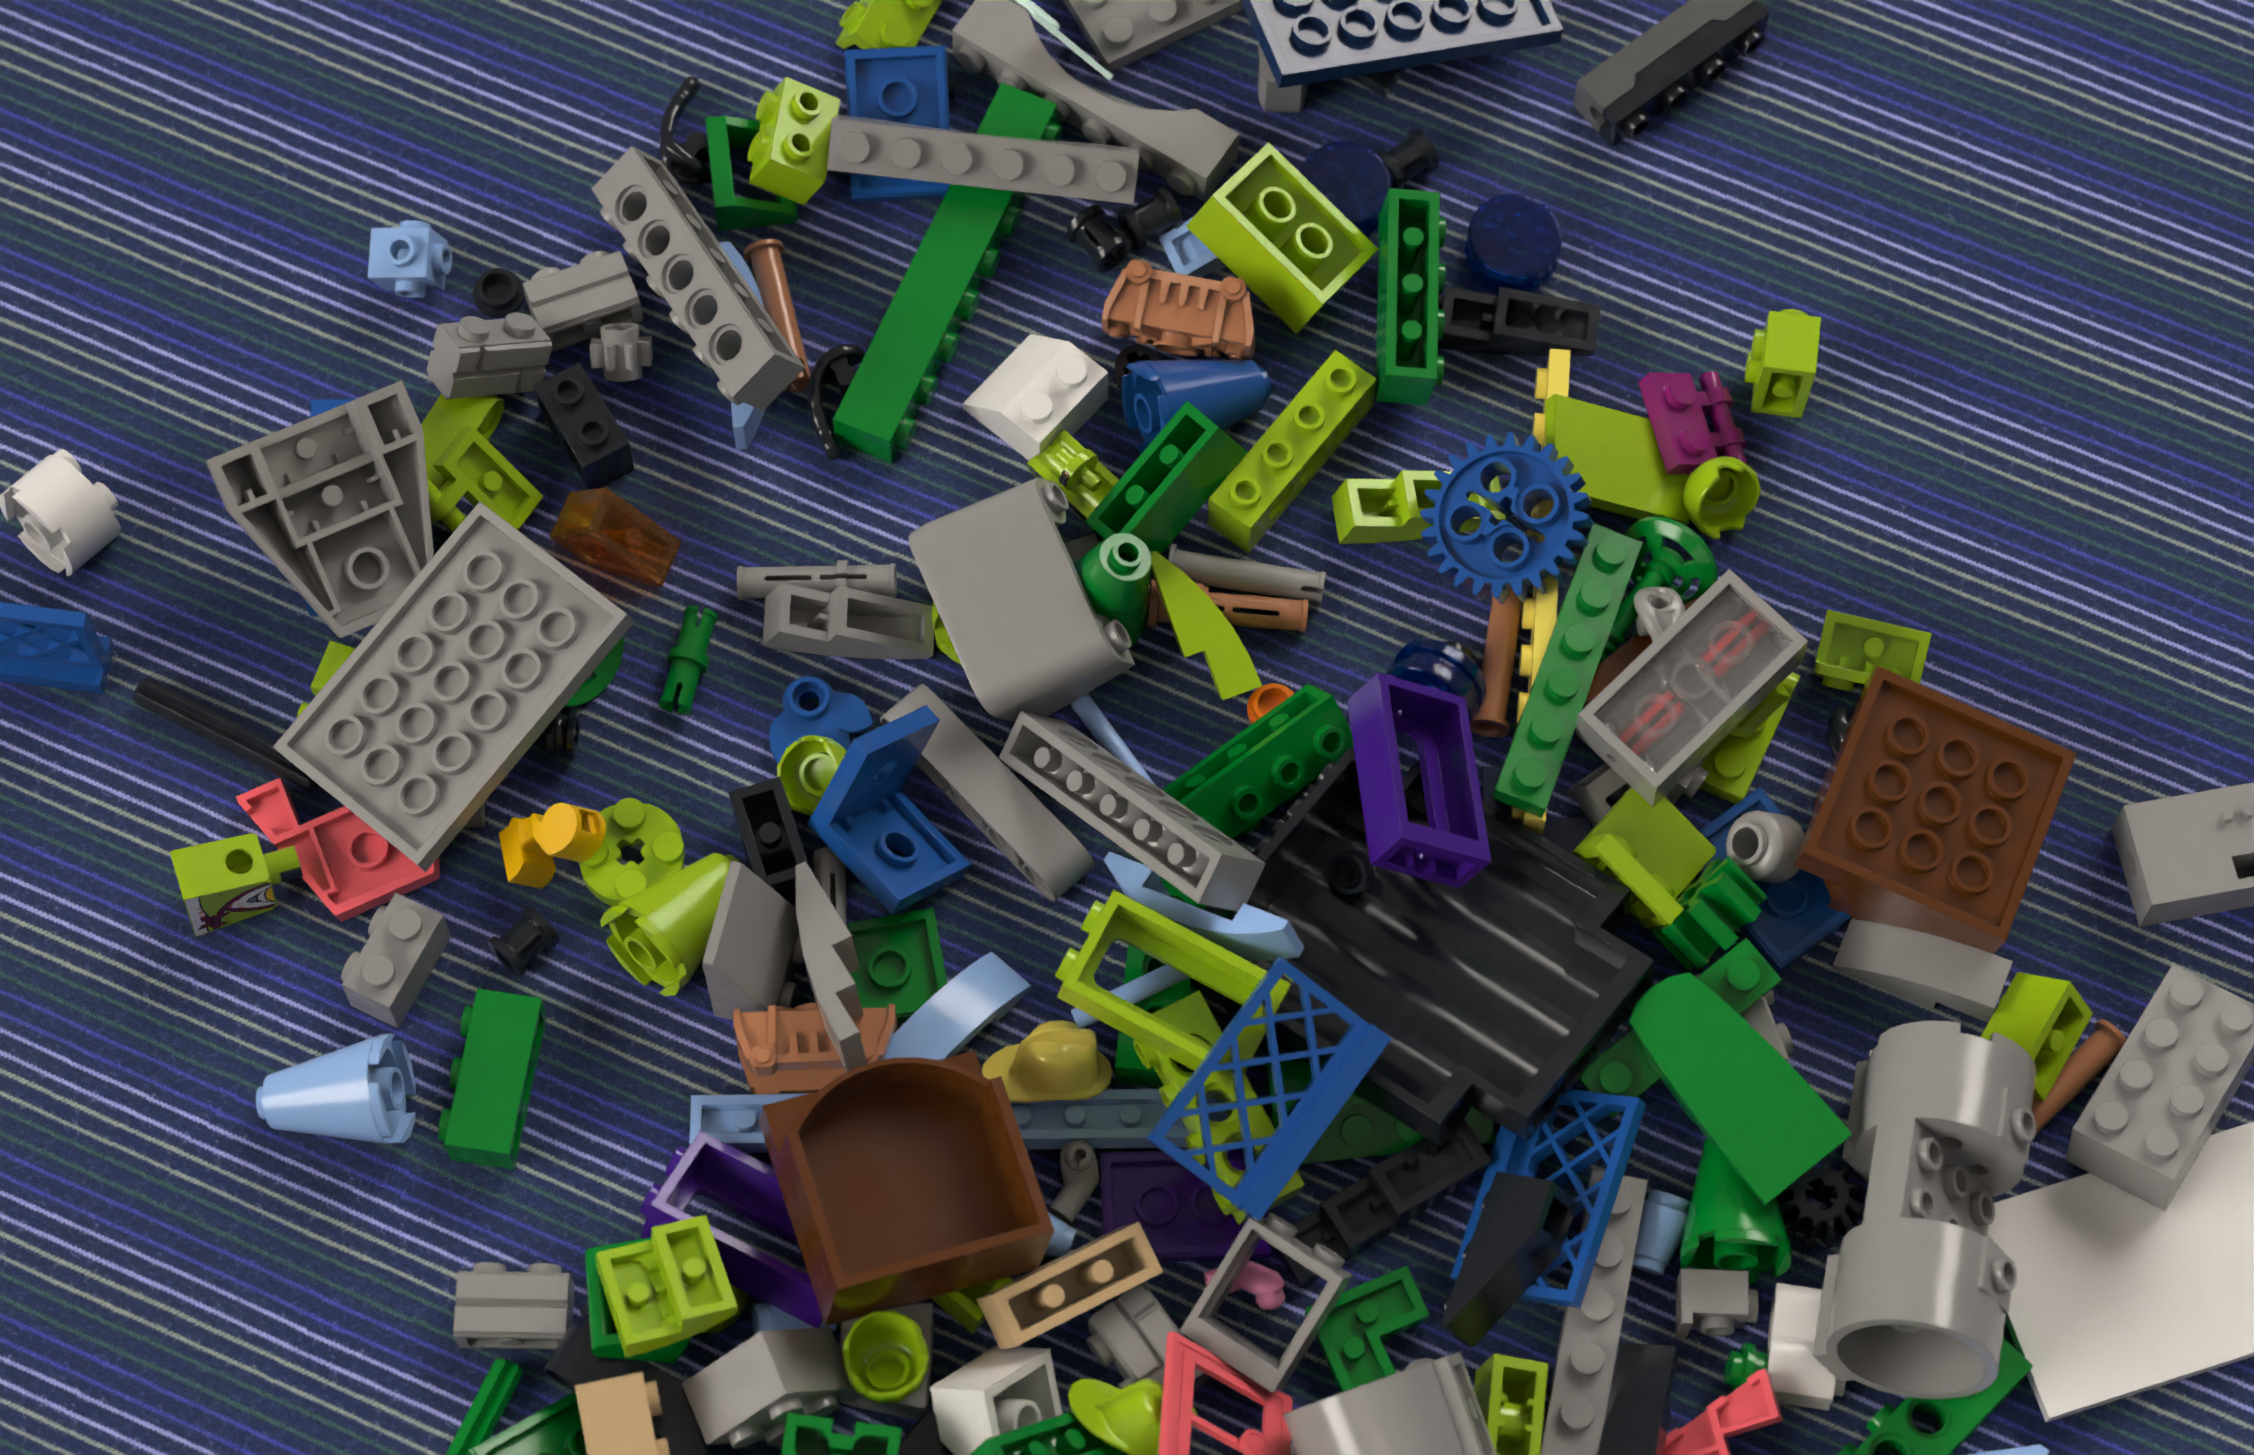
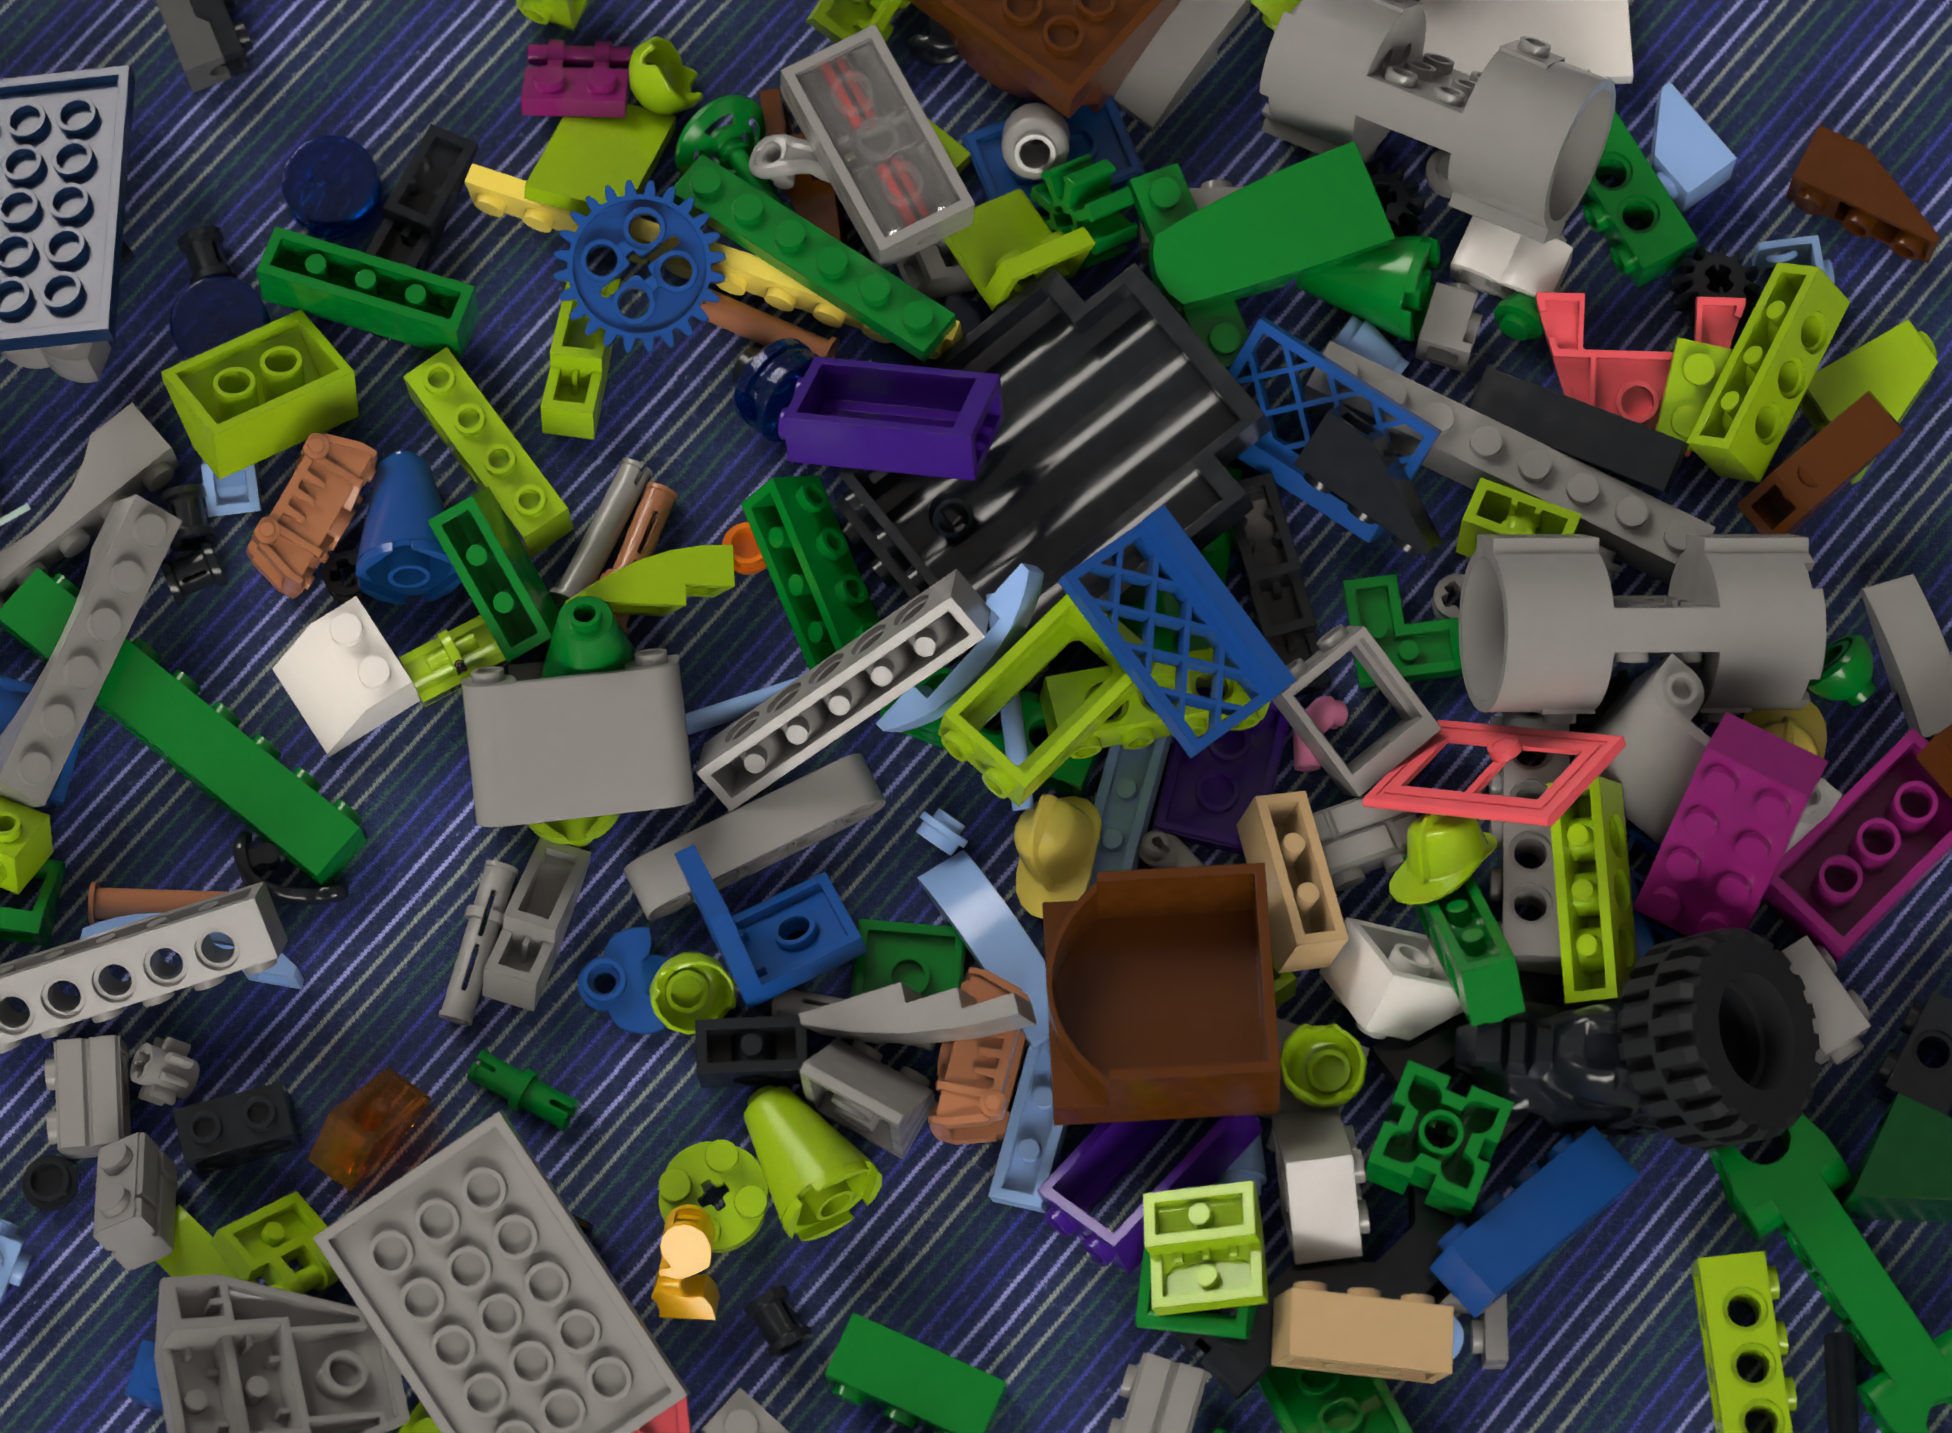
camera: 70 degrees left, 5 degrees up
none -> light blue plate [916,808,968,856]

